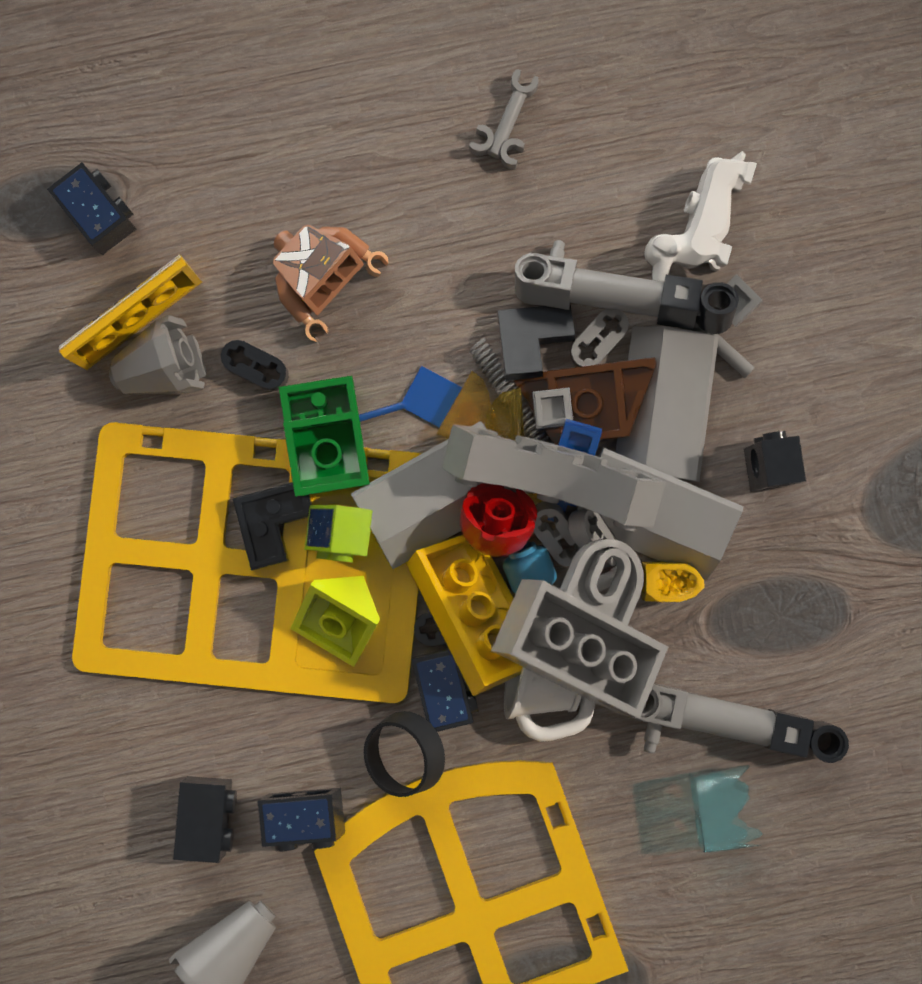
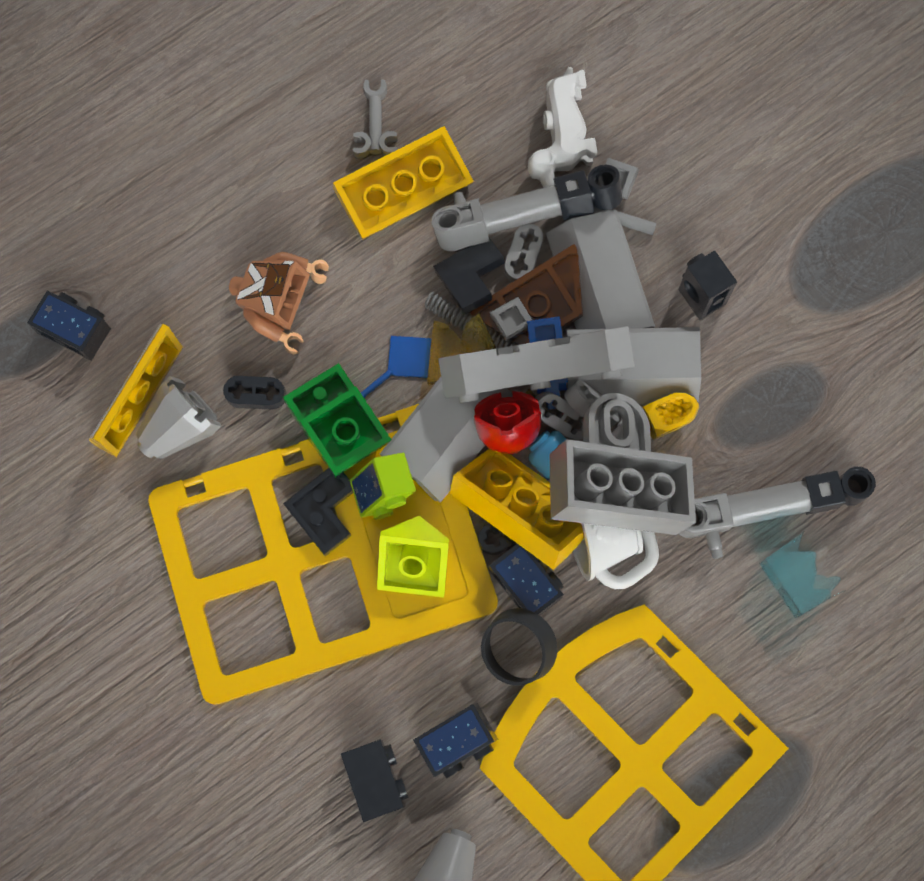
camera: 20 degrees left, 10 degrees down
none -> yellow slope [333,126,474,240]

